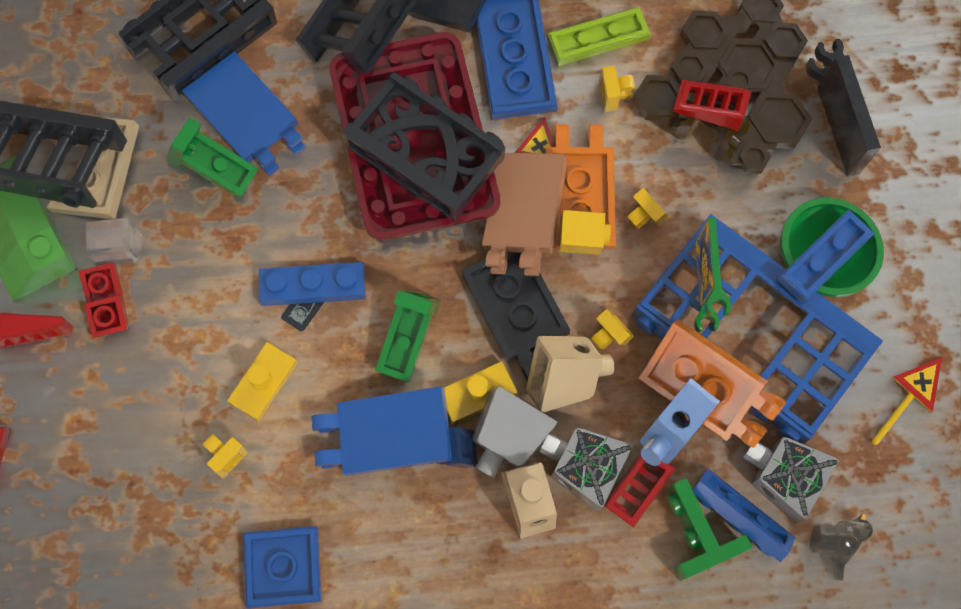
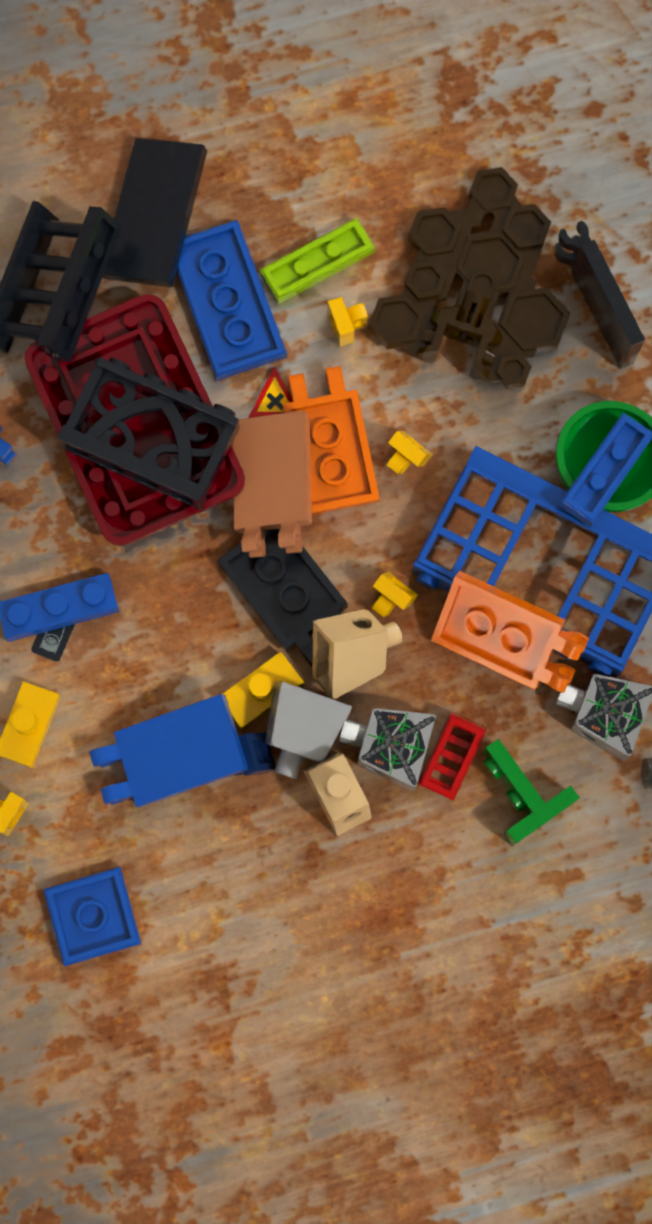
camera: 10 degrees left, 5 degrees up
green bracket [375,289,441,382] -> none
yellow brick [558,210,611,255] -> none
medium blue torso [640,378,720,466] -> none
red slope [673,80,751,131] -> none
blue plate [692,468,796,563] -> none
flag [694,217,732,332] -> none

